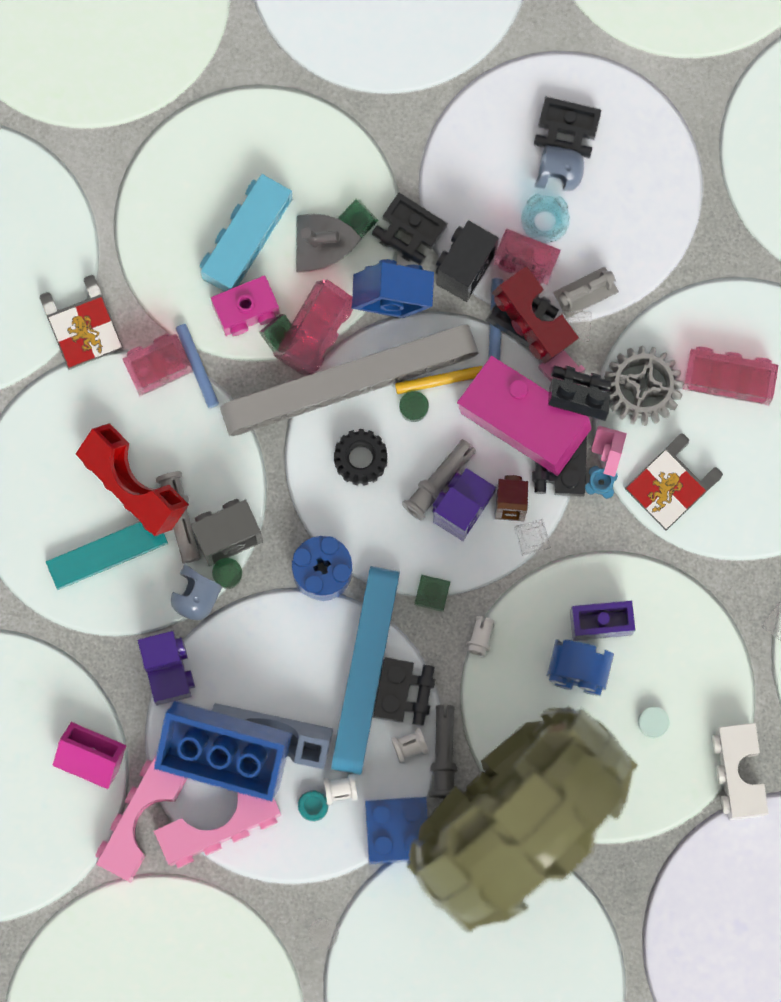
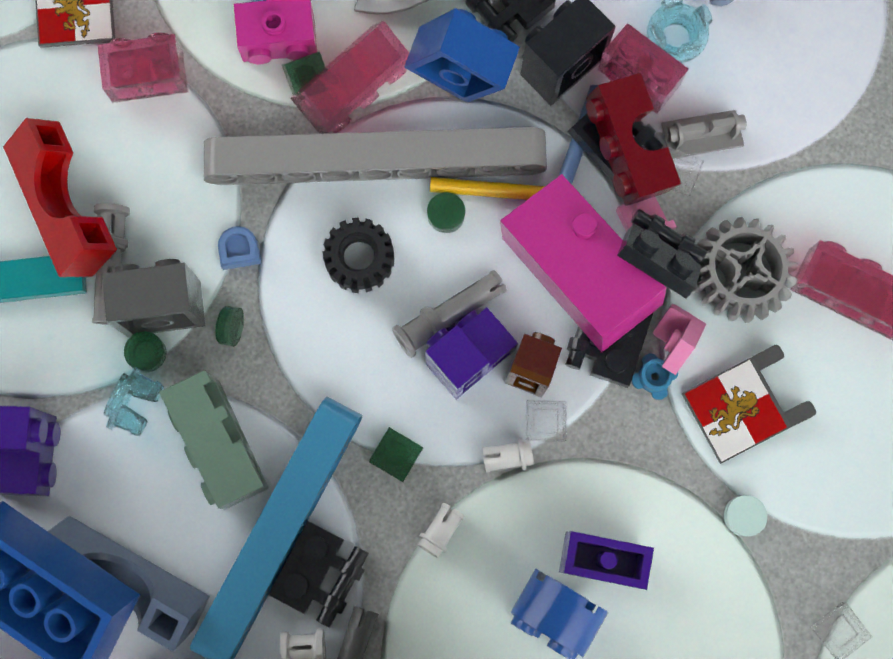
camera: 15 degrees right, 0 degrees up
sand blue helmet [171,564,222,620] -> none
medium blue bar [175,324,219,409] -> none
blue brick [292,536,353,601] -> none
none -> clear light blue piece [103,367,164,436]
none -> sand green wedge [159,370,269,510]
none -> clear green tile [215,306,244,347]
none -> medium blue tile [218,226,261,270]
none -> white pin [482,438,534,473]
none -> light aqua tile [724,495,767,537]

